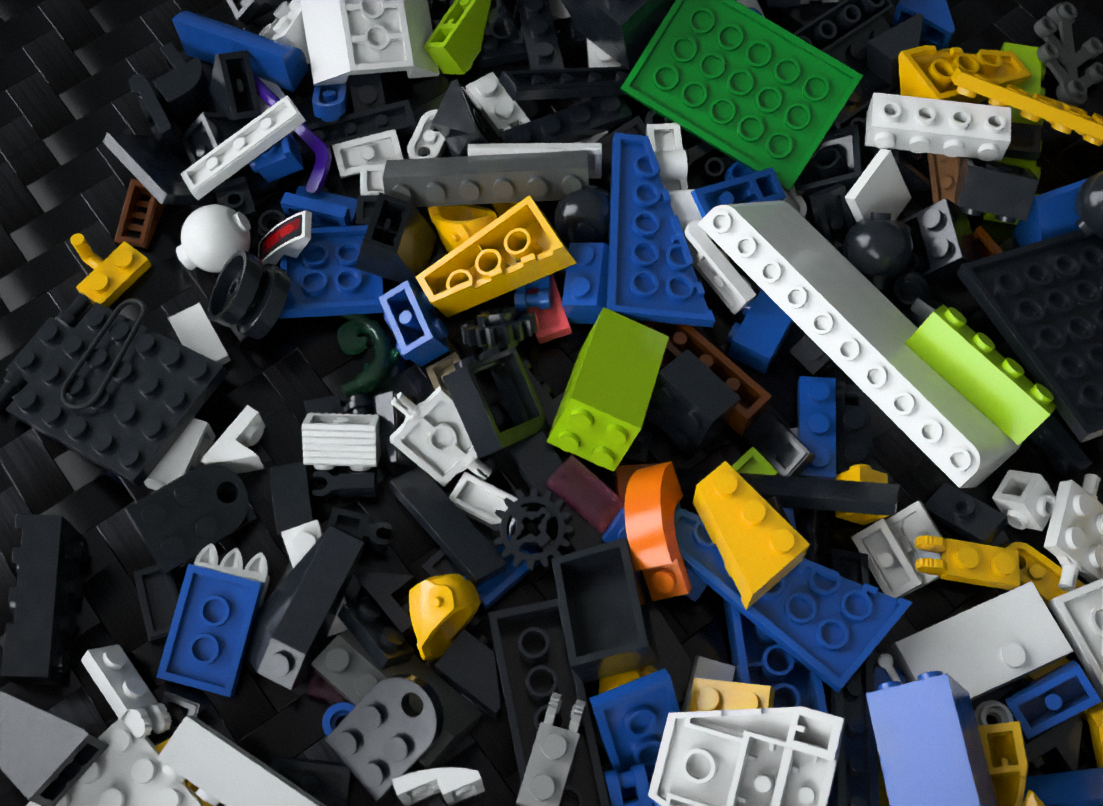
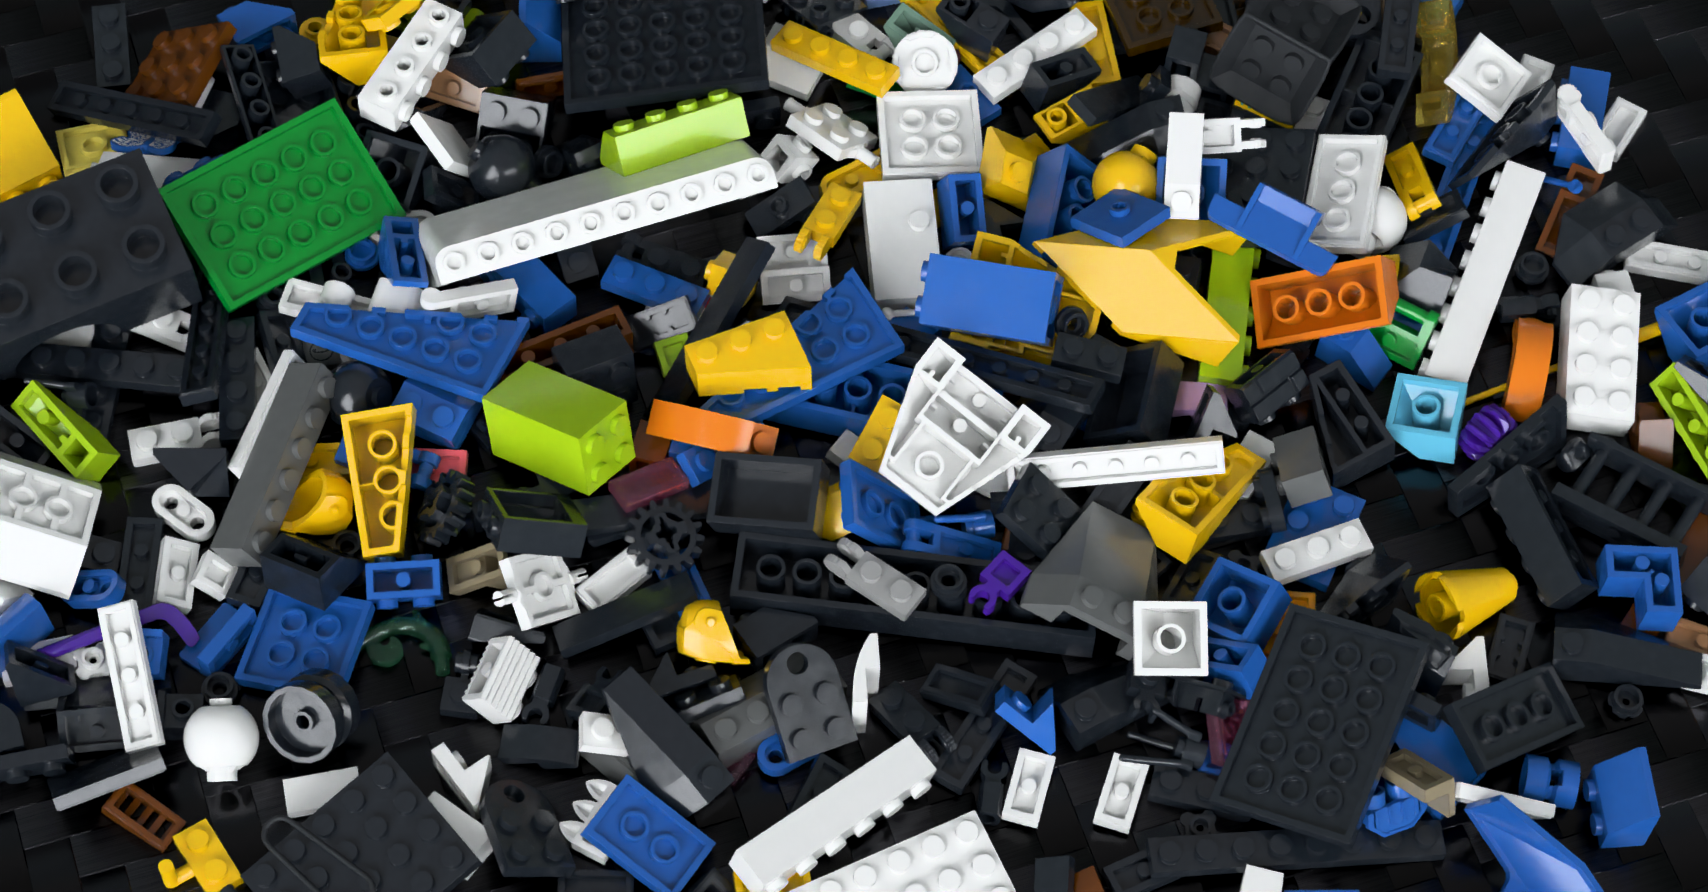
camera: 75 degrees left, 5 degrees down
slope [258,210,312,266] -> none

